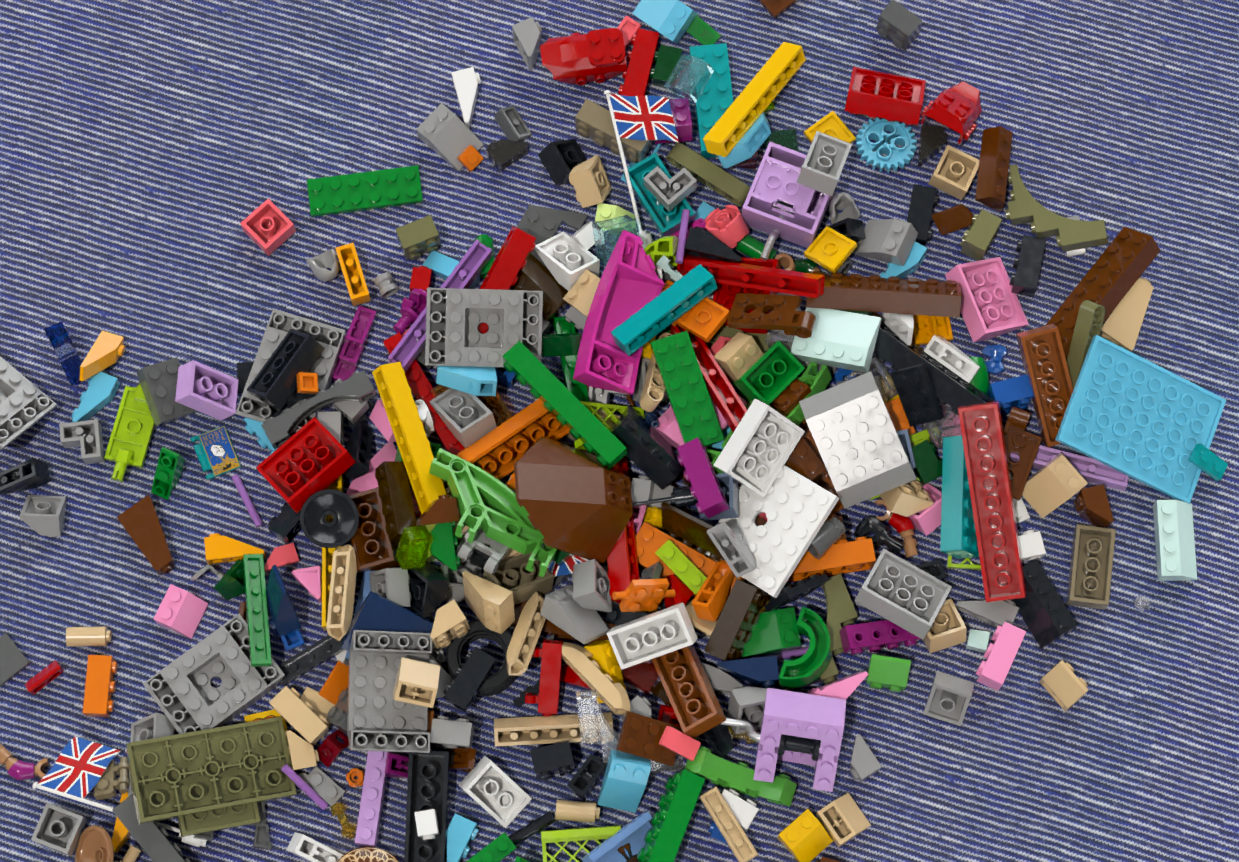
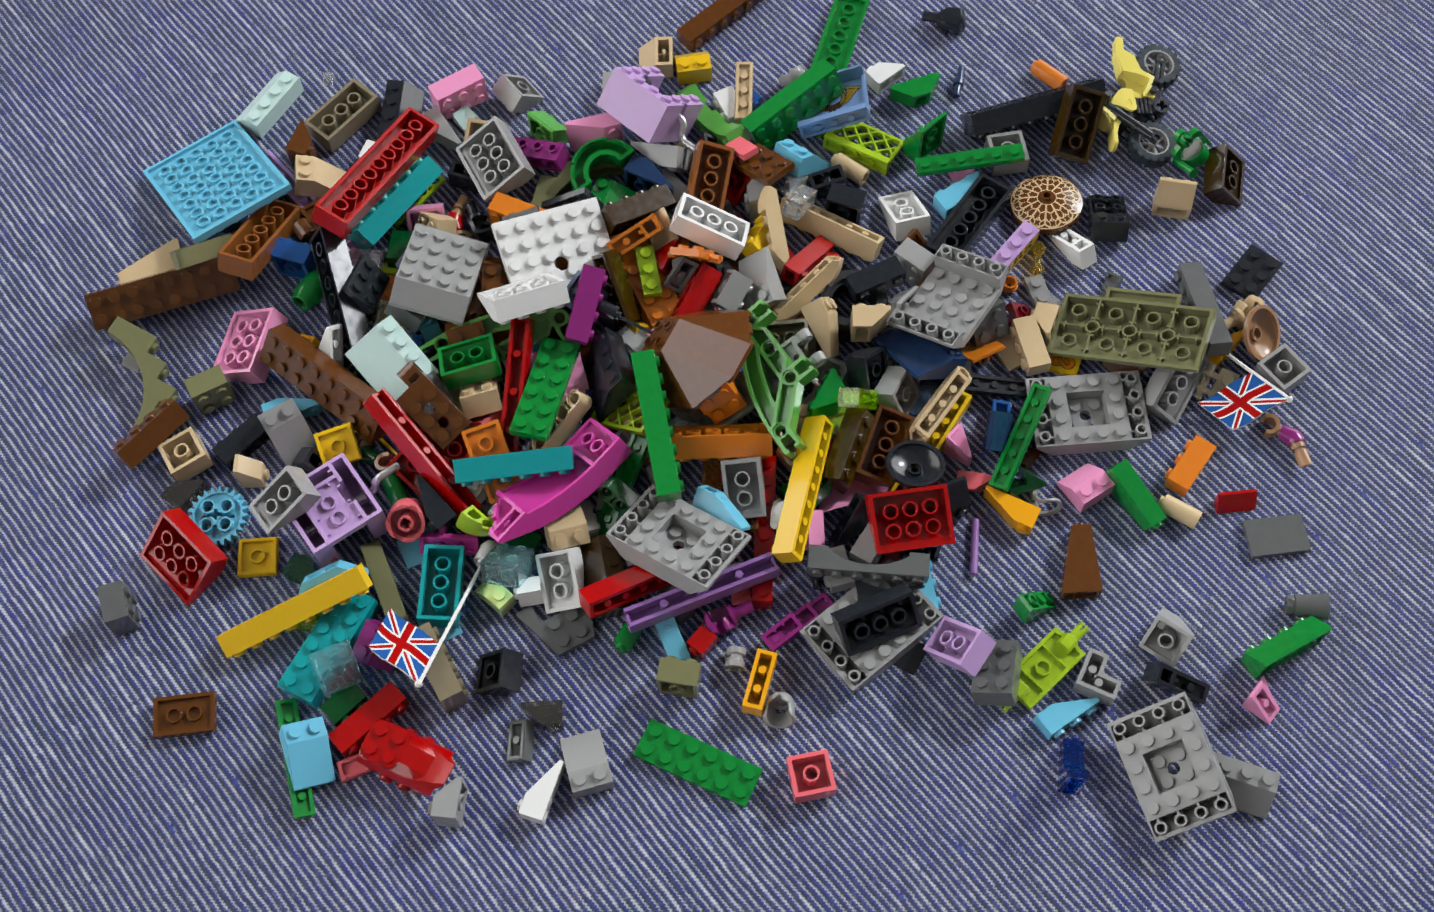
camera: 145 degrees left, 10 degrees down
light orange slope [80,331,125,381] -> none
piece [190,425,241,480] -> none
medium lavender bar [281,764,328,810] -> none
orange plate [296,372,318,394] -> none
tan slope [392,657,440,708] -> none
white brick [414,809,439,840] -> none
reddish brown slope [416,494,459,526] -> none
orange plate [457,145,484,172] -> none
black pin [508,811,556,846] -> none
tan slope [569,155,612,208] -> none
light grey brick [643,166,697,212] -> none
light aqua piece [656,255,683,281] -> none
medium lavender bar [675,209,690,264] -> none
light grey slope [707,522,755,578] -> none
red slope [921,81,982,144] -> none
white slope [924,335,980,383] -> none
reddish brown slope [932,204,973,235] -> none
blue piece [982,345,1008,374] -> none
black brick [1009,235,1046,297] -> none
tan slope [1039,660,1088,711] -> none
teal plate [1188,443,1228,481] -> none
none -> tan slope [233,454,270,488]
none -> green slope [1105,458,1167,531]

